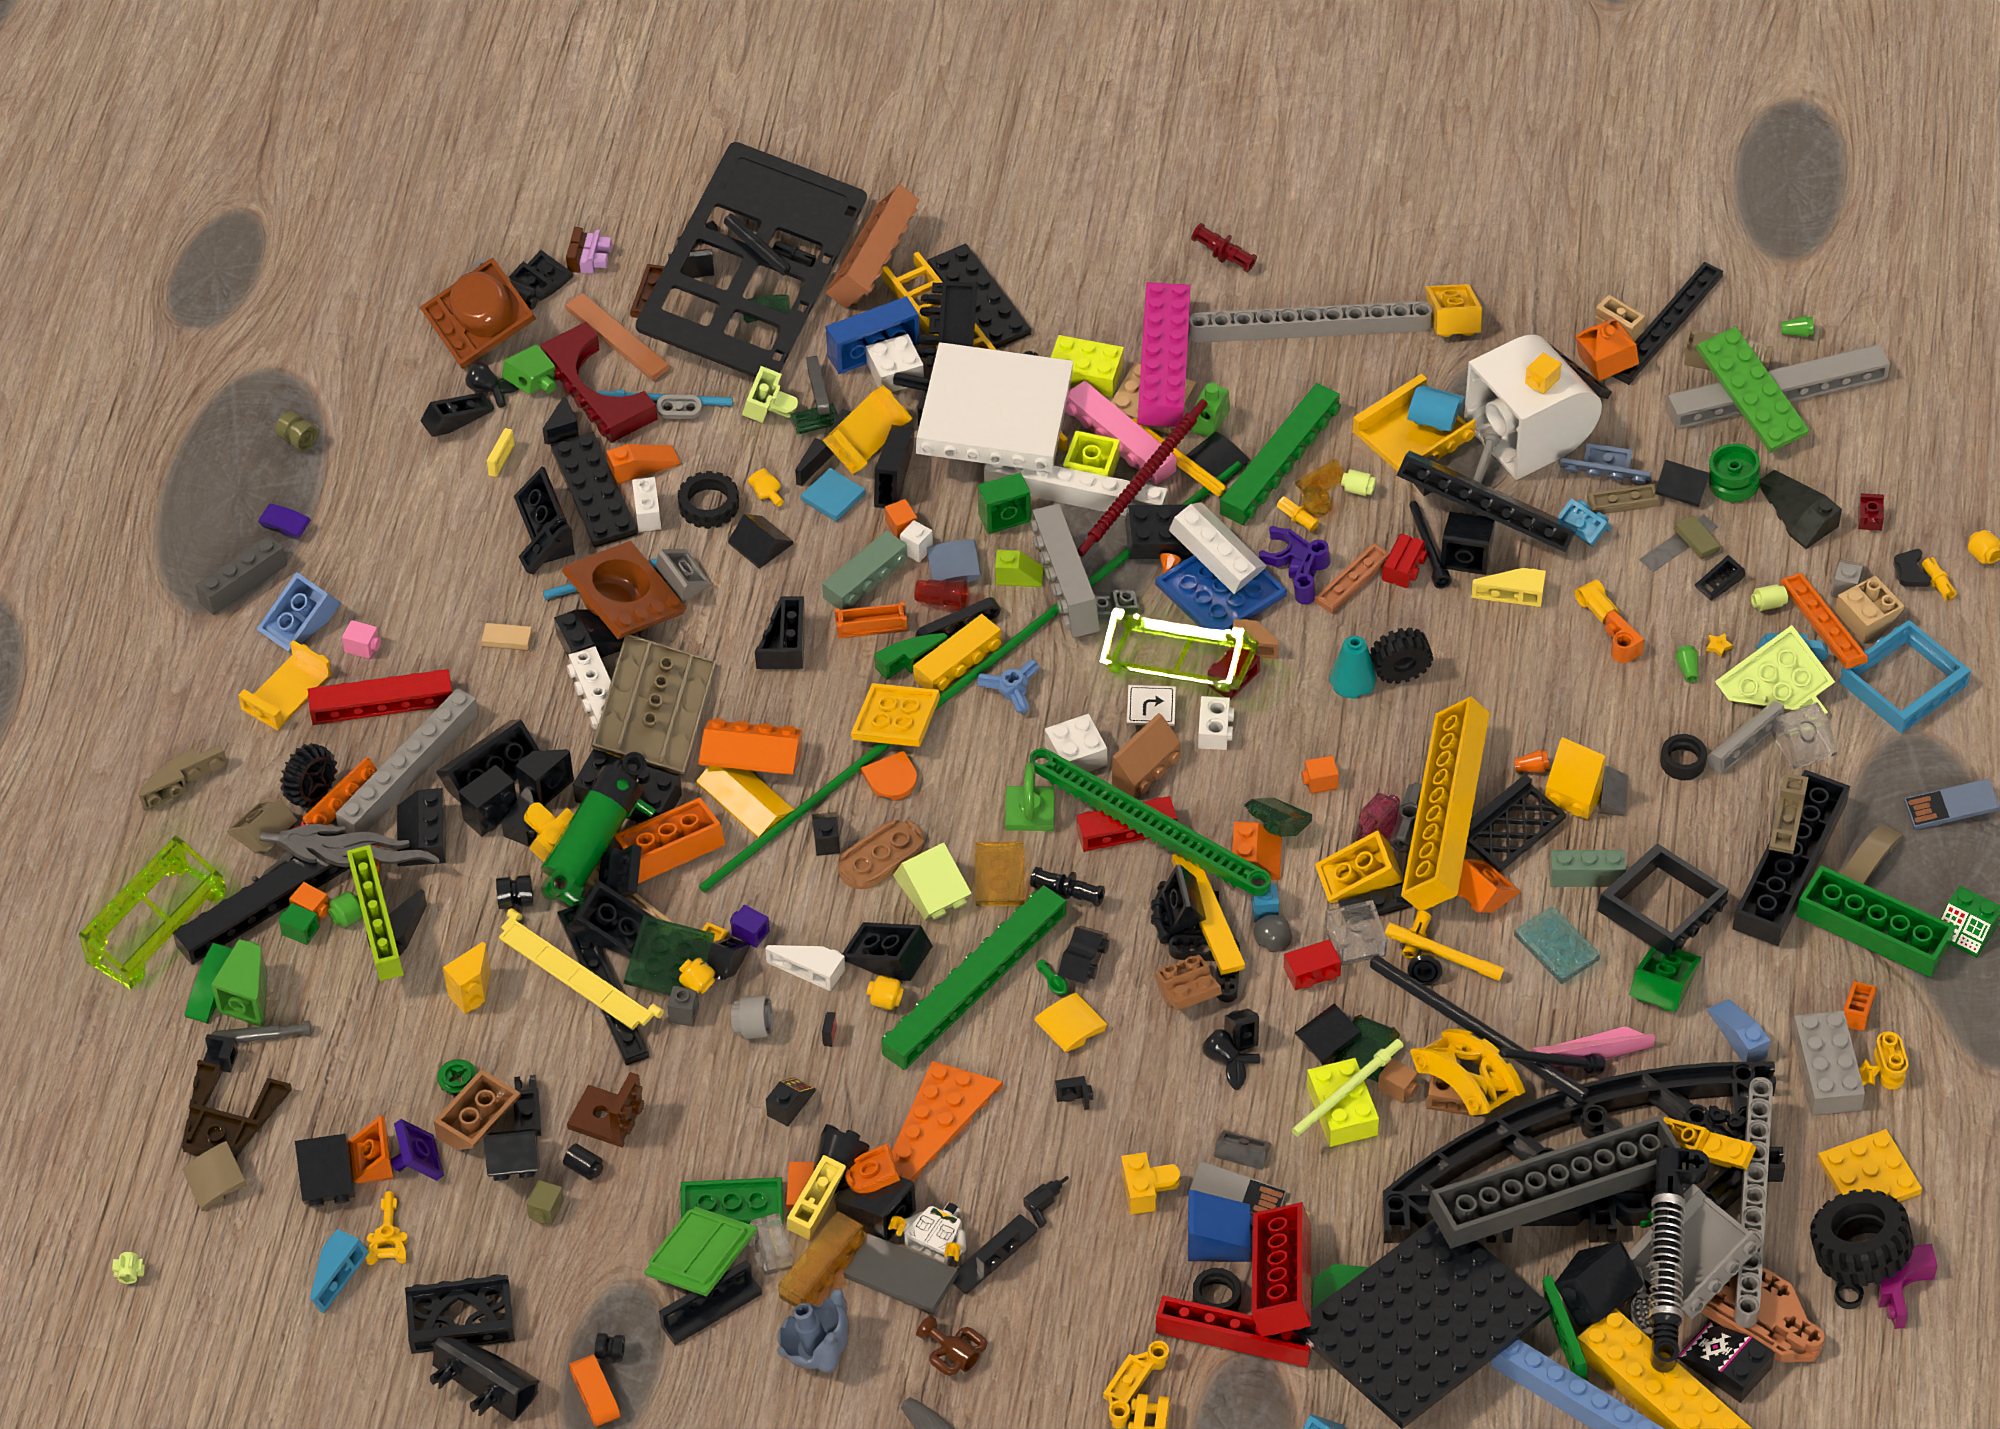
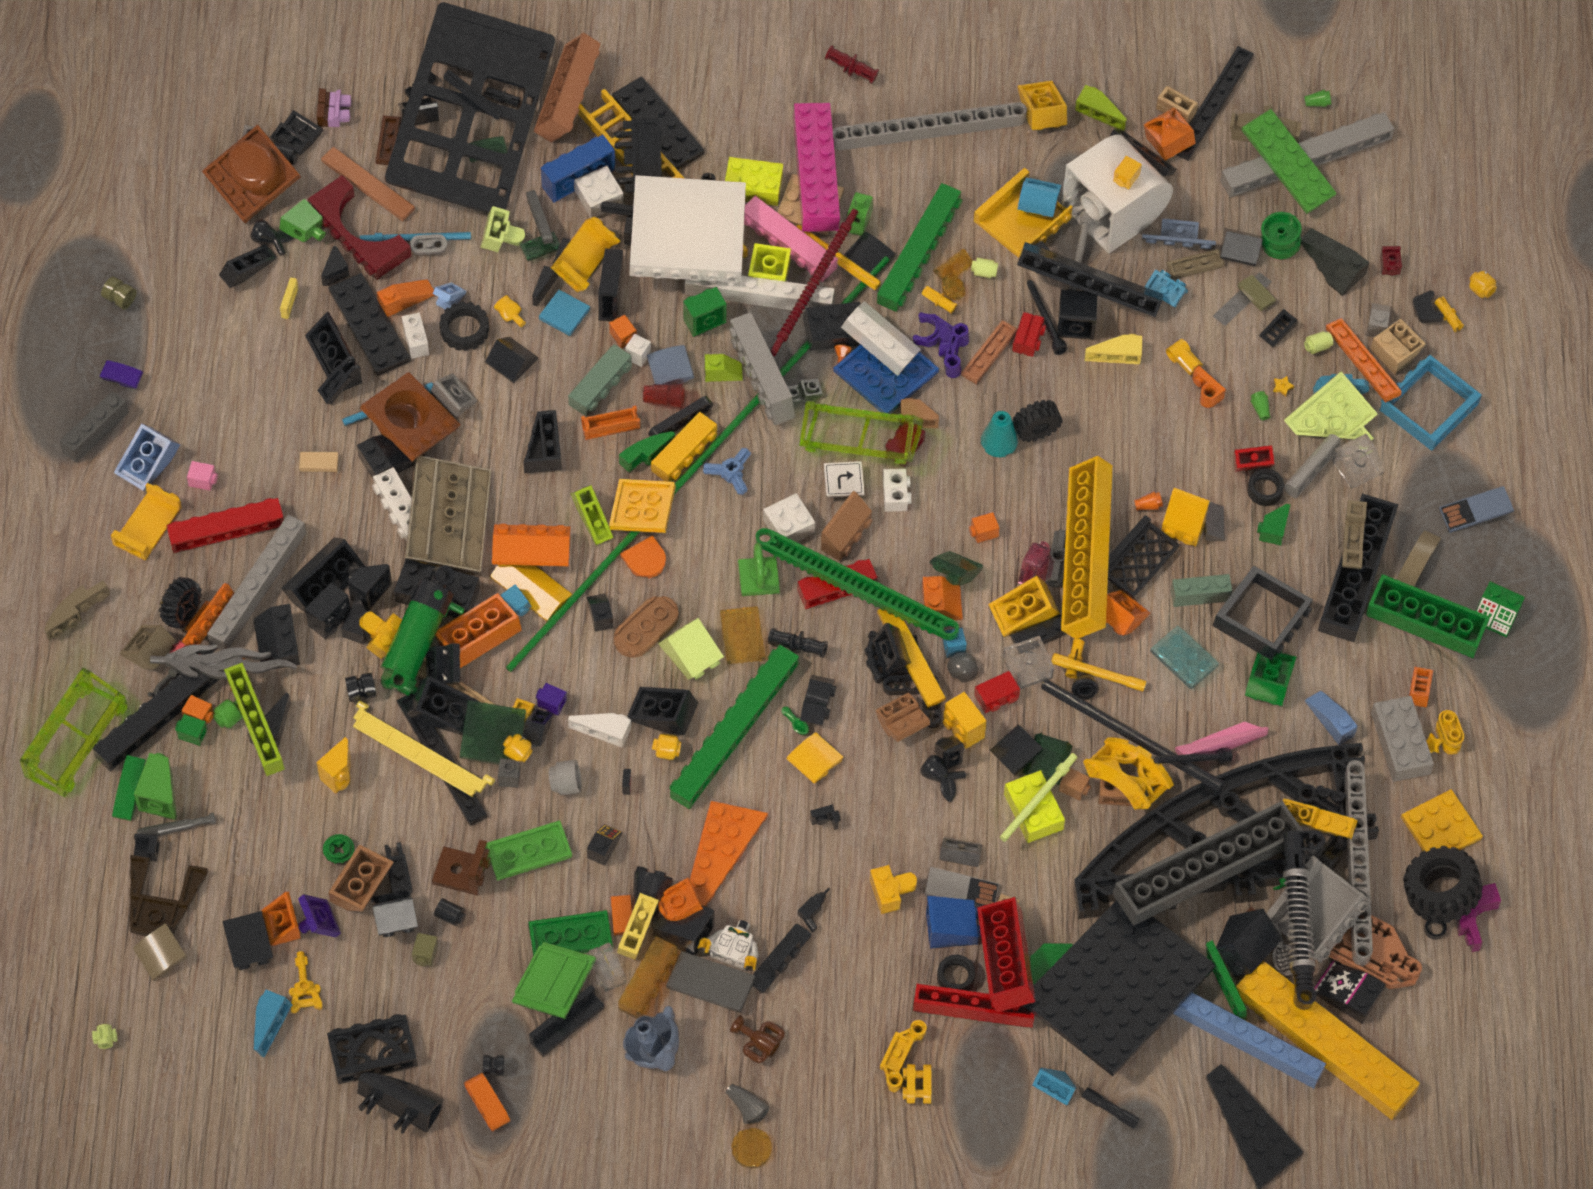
camera: 10 degrees left, 10 degrees up
none -> light blue slope [433,282,466,309]
none -> bright green plate [487,820,572,881]
none -> dark azure brick [500,584,532,616]
none -> lime slope [570,485,614,545]
none -> yellow brick [943,691,987,749]
none -> lime slope [1075,85,1127,131]
none -> red brick [1233,445,1275,472]
none -> green slope [1257,504,1291,546]

